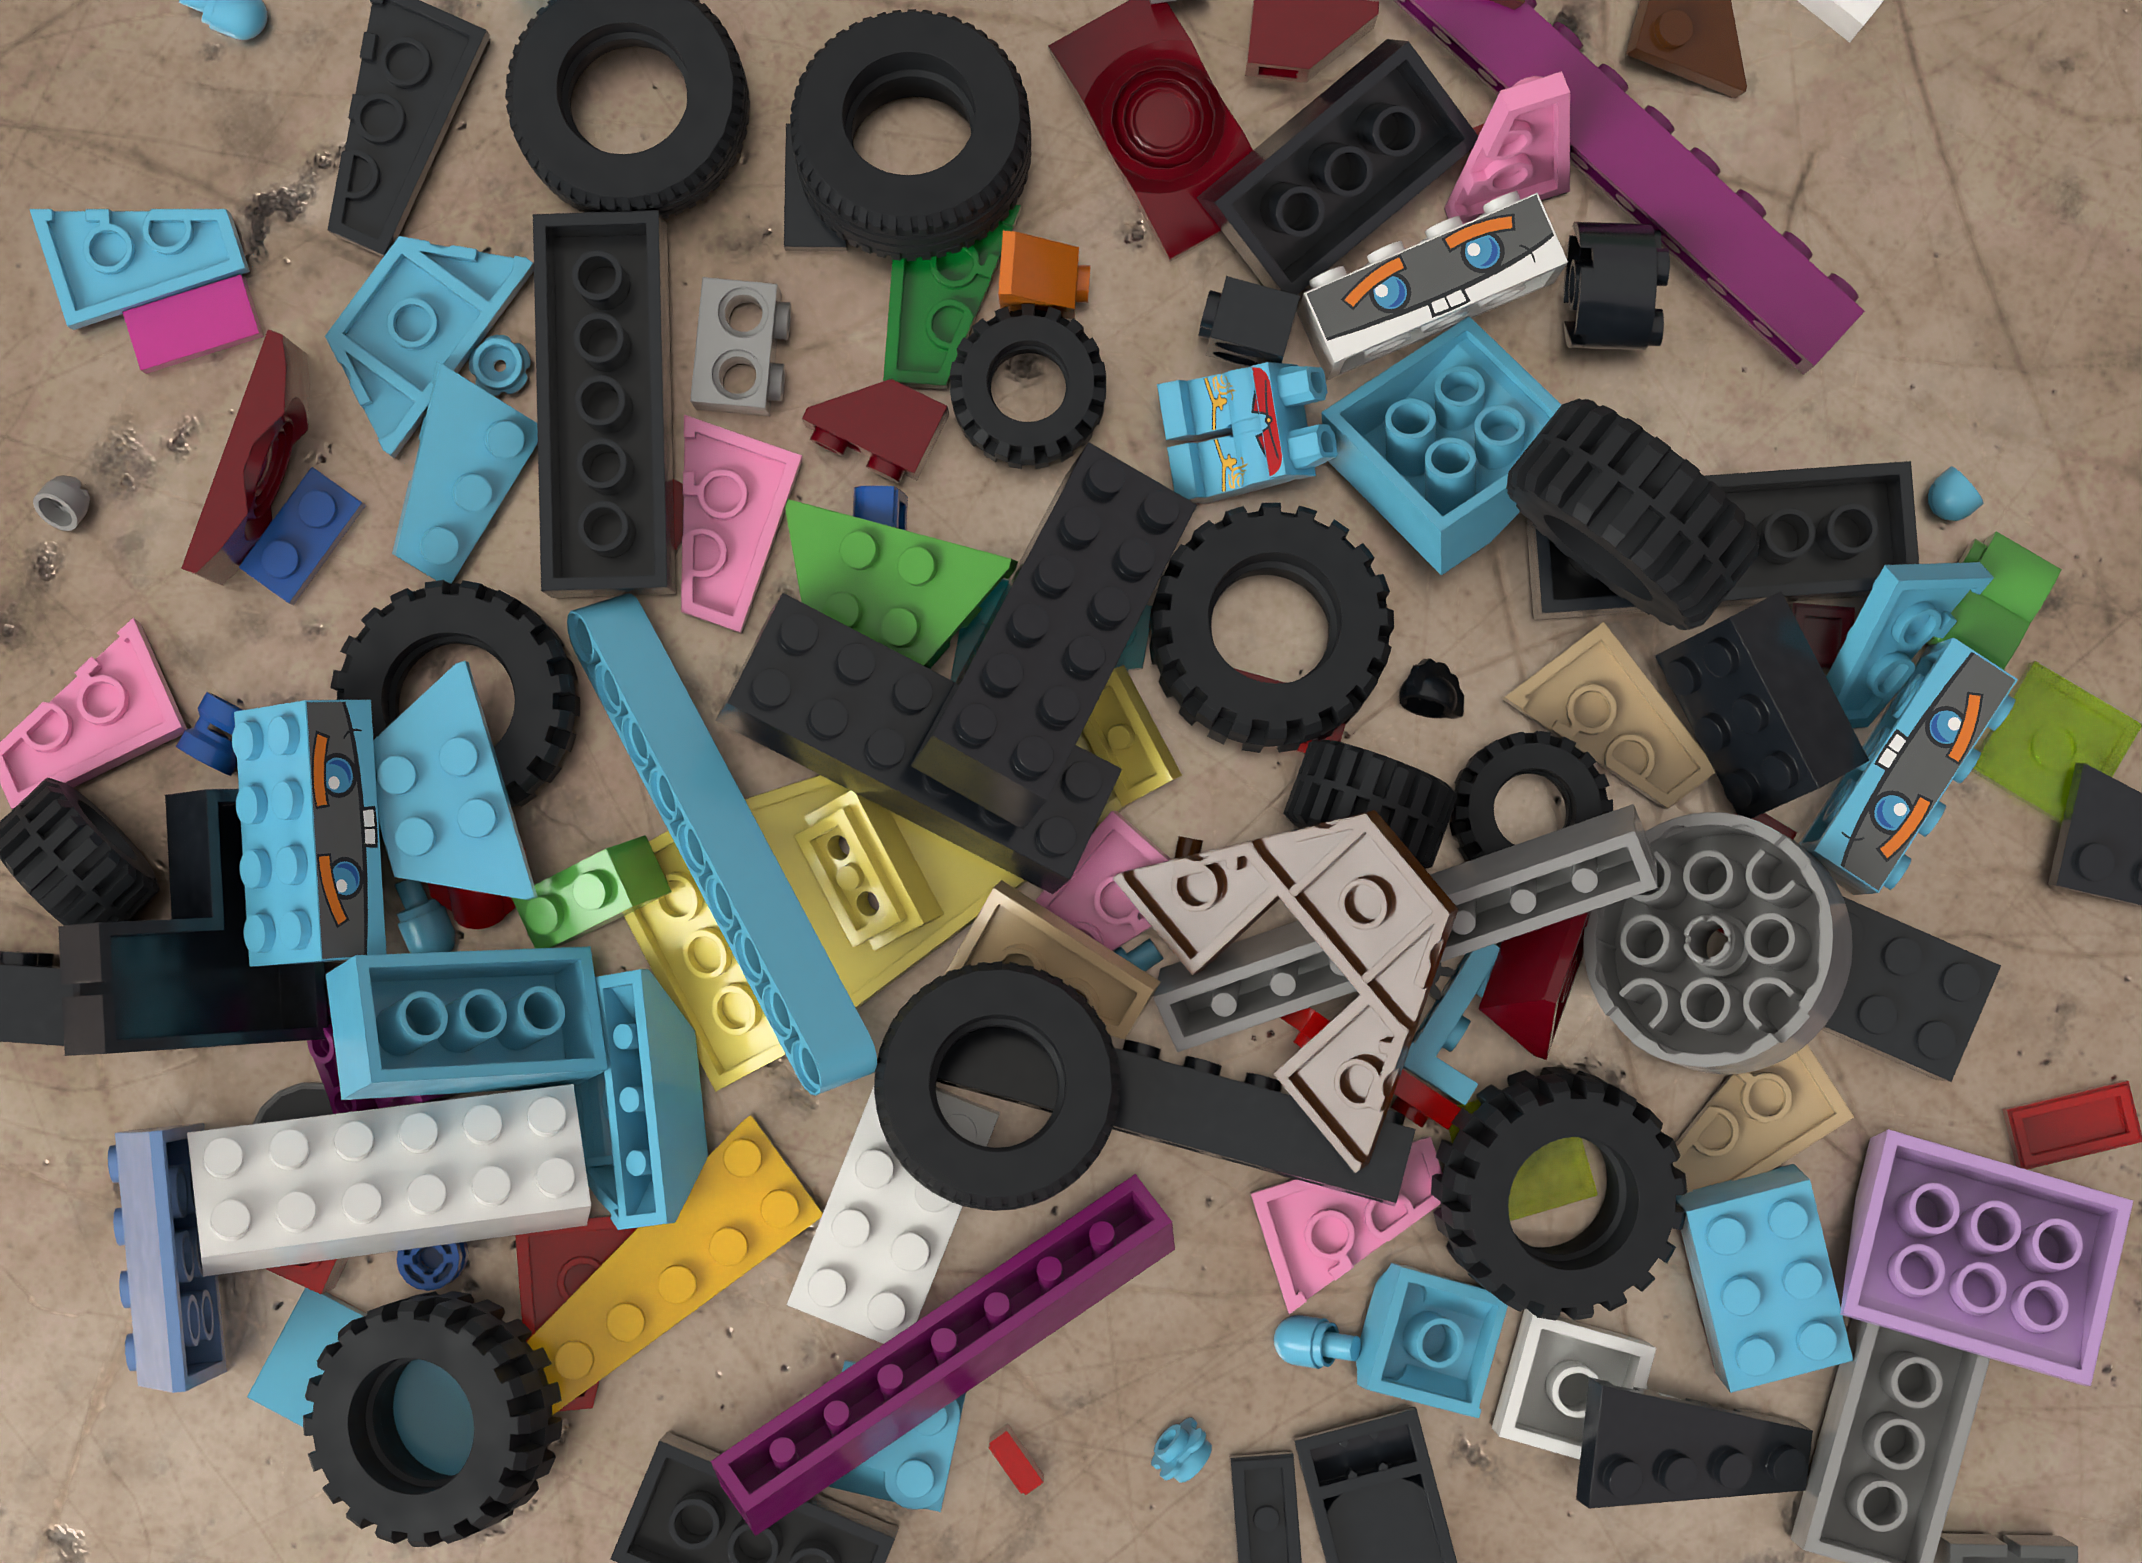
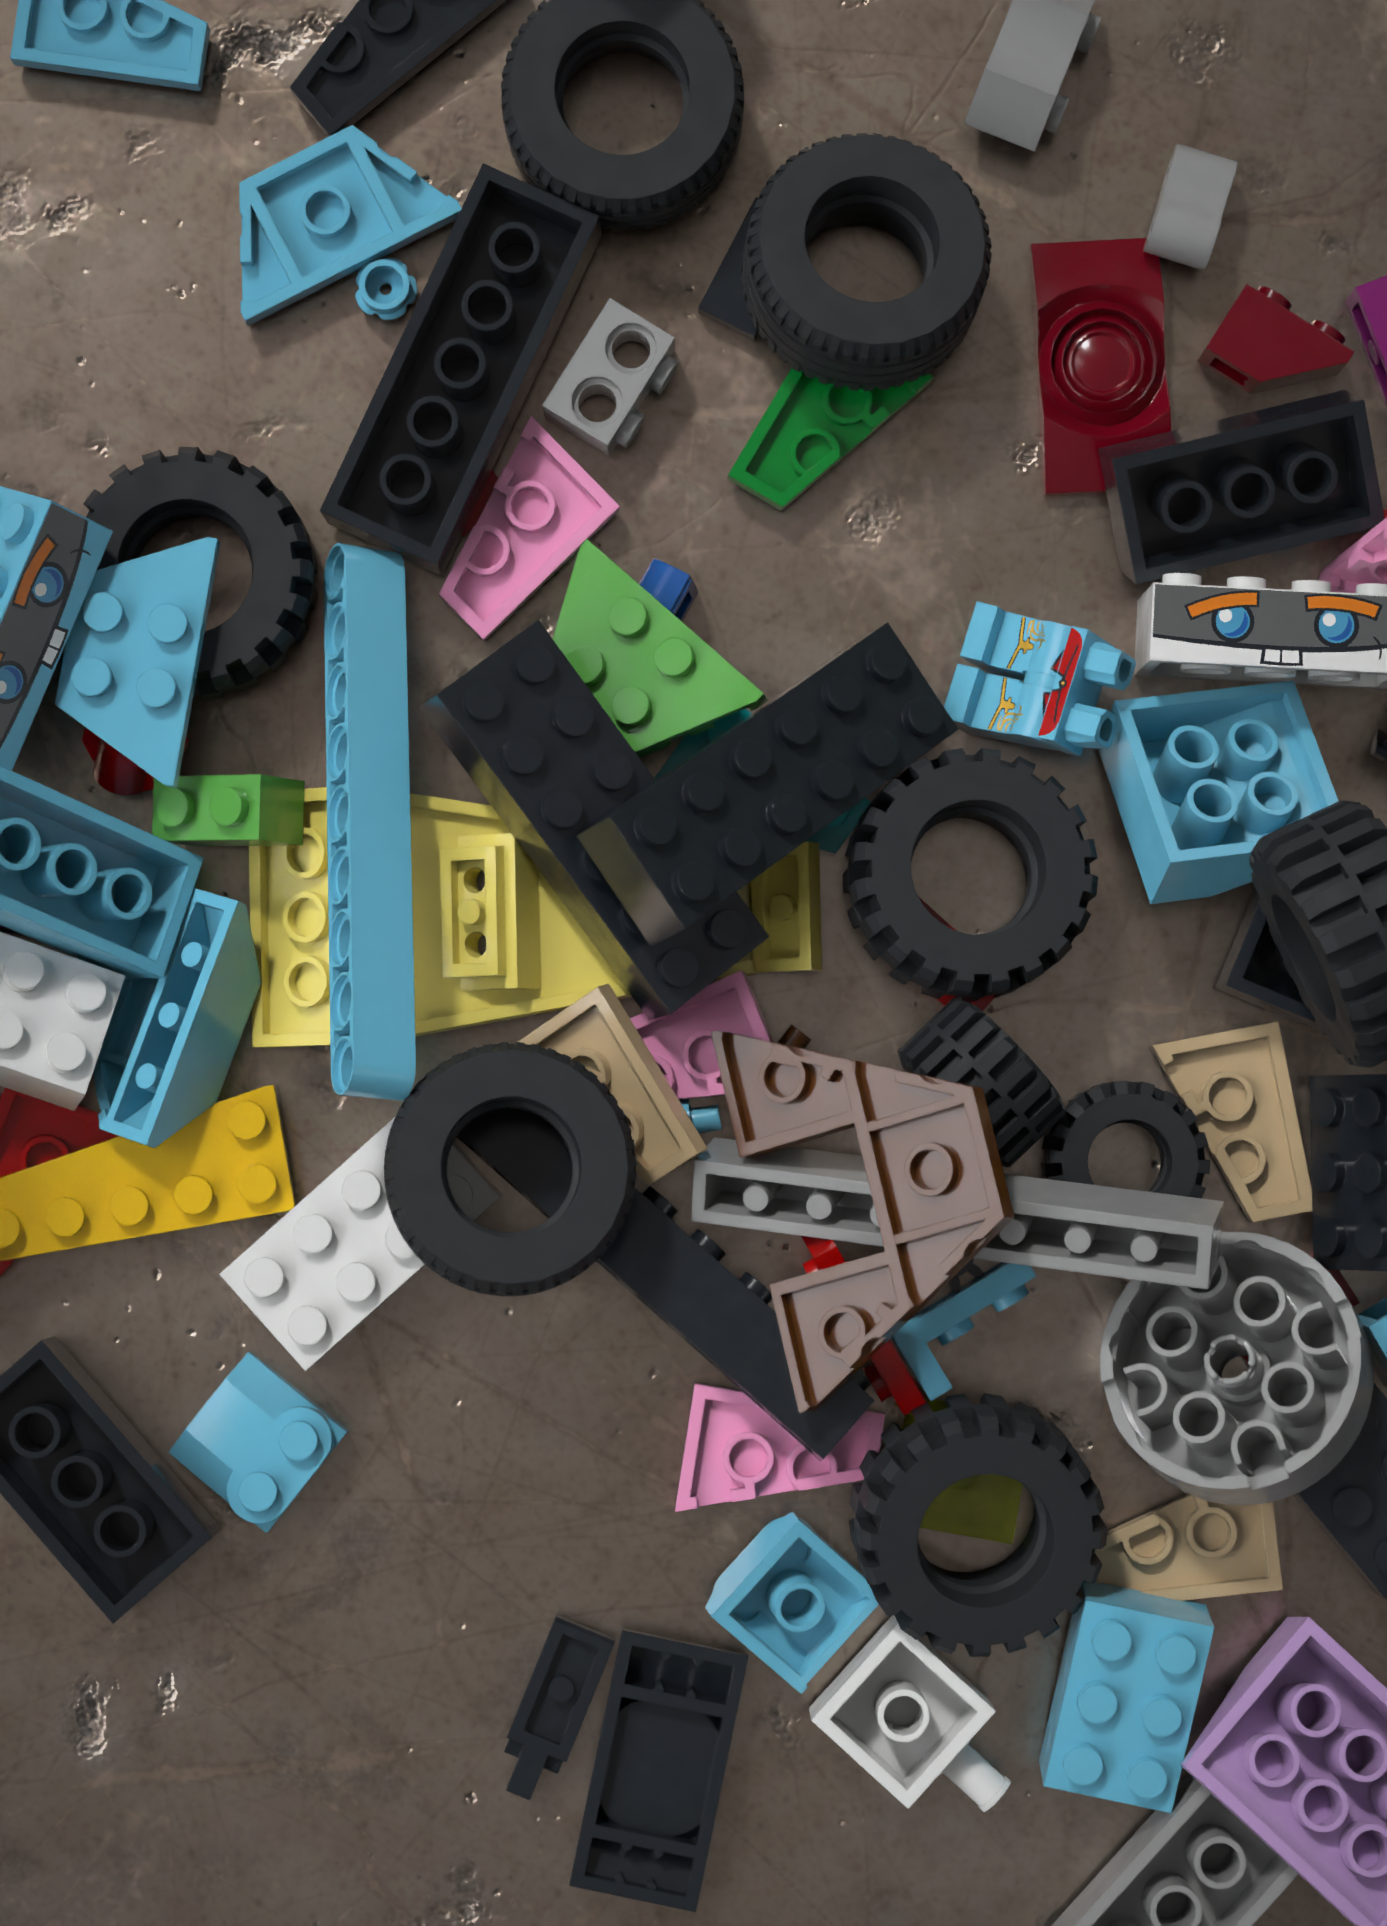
camera: 20 degrees right, 0 degrees up
dark pink tile [122,274,264,374] -> none
dark red slope [181,329,310,585] -> none
blue plate [239,467,366,606] -> none
medium azure wing [392,362,538,583] -> none
medium azure cylinder [395,879,455,953] -> none
magenta brick [710,1174,1175,1536] -> none
dark red slope [802,379,949,483] -> none
black tyre [950,304,1106,469] -> none
red tile [988,1424,1044,1495] -> none
orange slope [998,231,1091,319] -> none
medium azure plate [1151,1418,1212,1483] -> none
black brick [1198,276,1300,367] -> none
medium azure cylinder [1274,1315,1361,1369] -> none
black piece [1399,658,1464,719] -> none
dark red slope [1478,911,1591,1060] -> none
black wing [1576,1377,1813,1509] -> none

